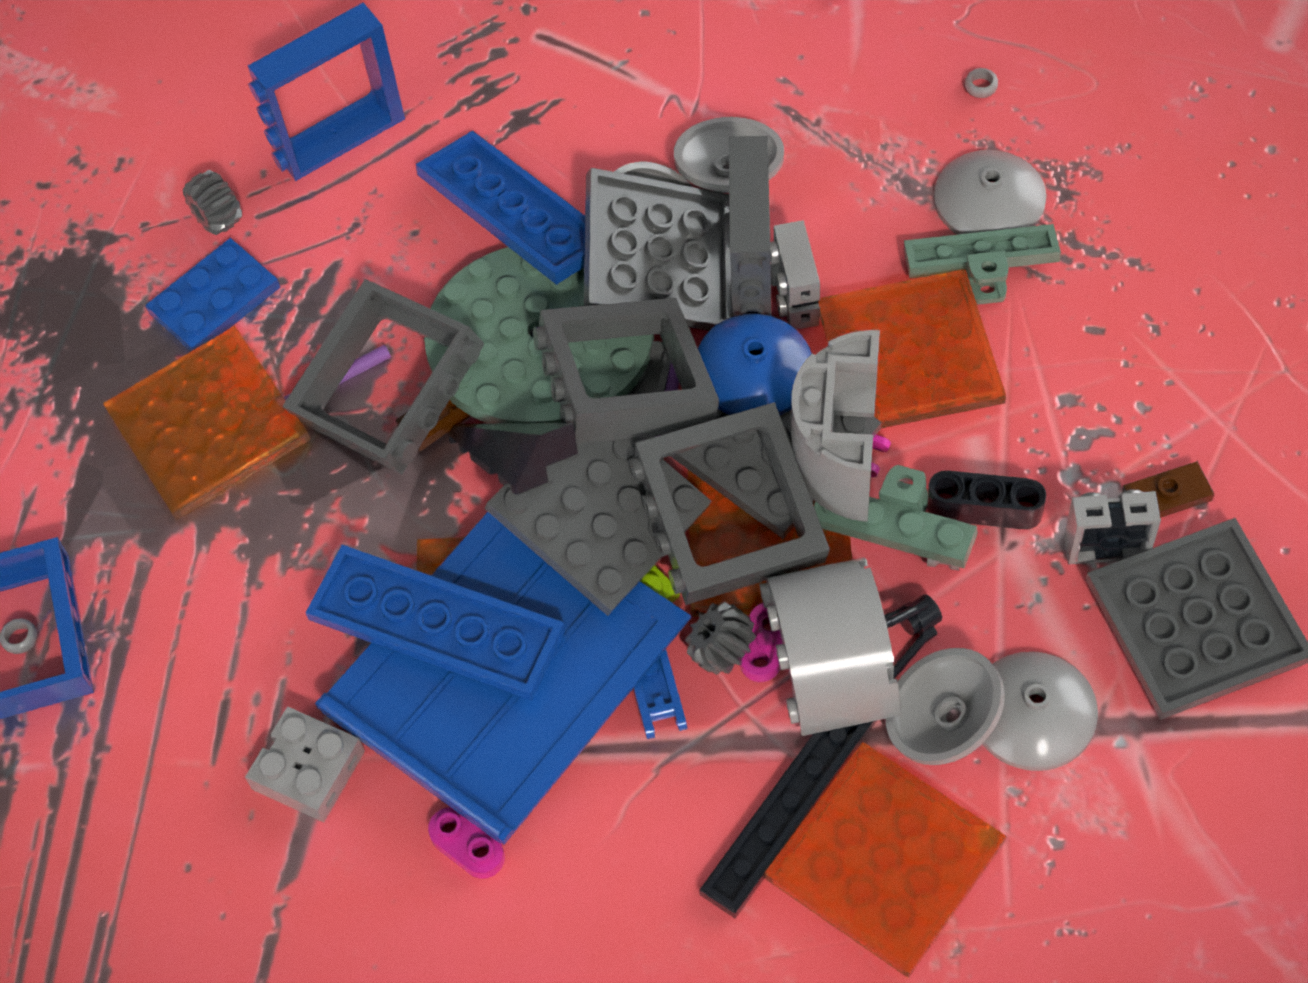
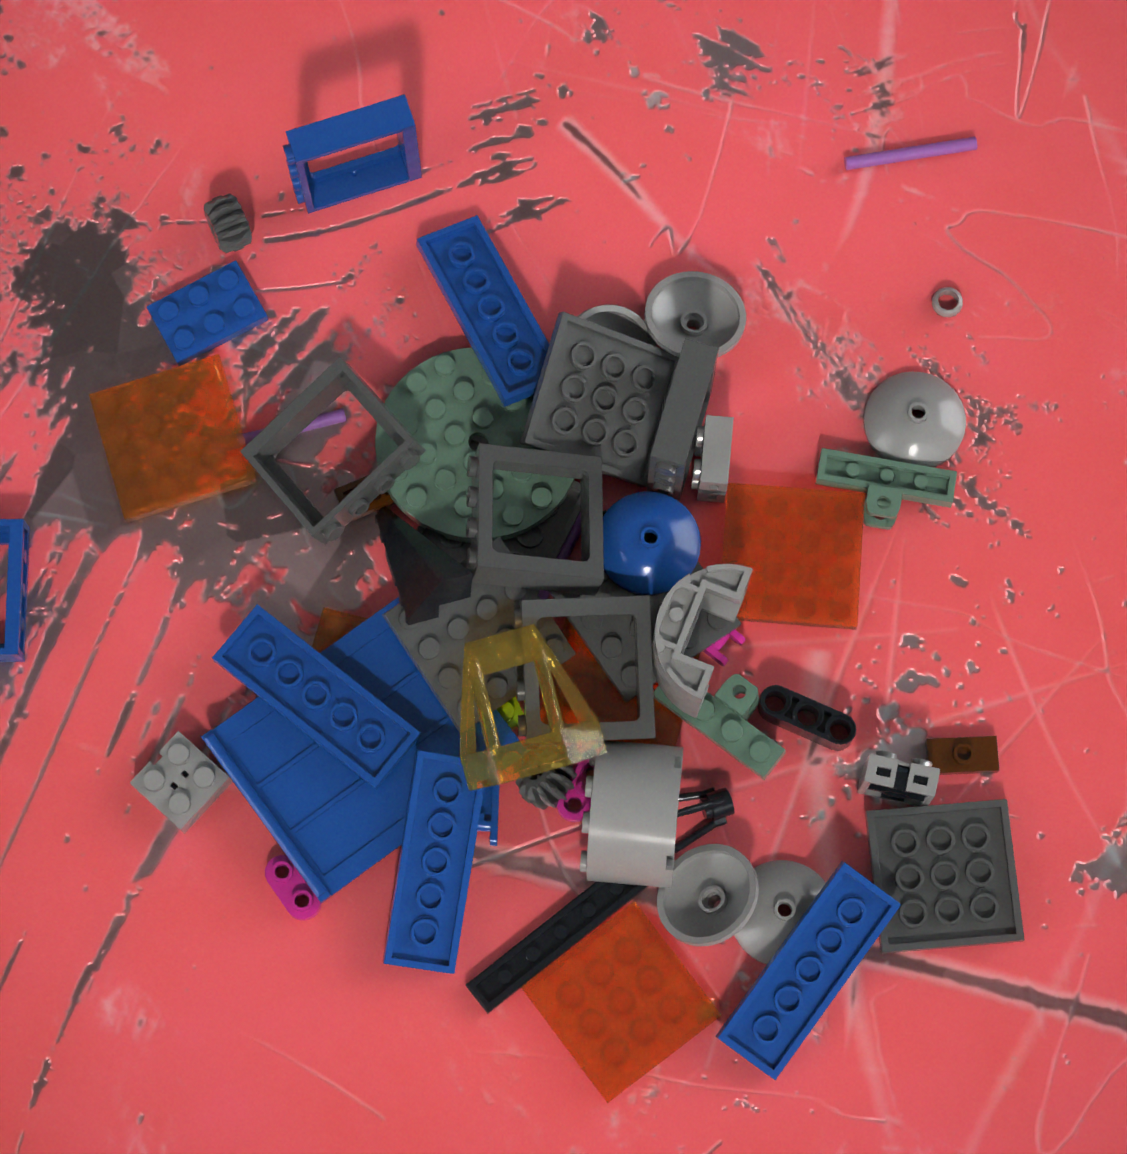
camera: 10 degrees right, 15 degrees up
none -> blue plate [383,750,489,974]
none -> clear yellow windscreen [460,624,607,791]
none -> blue plate [716,861,902,1080]

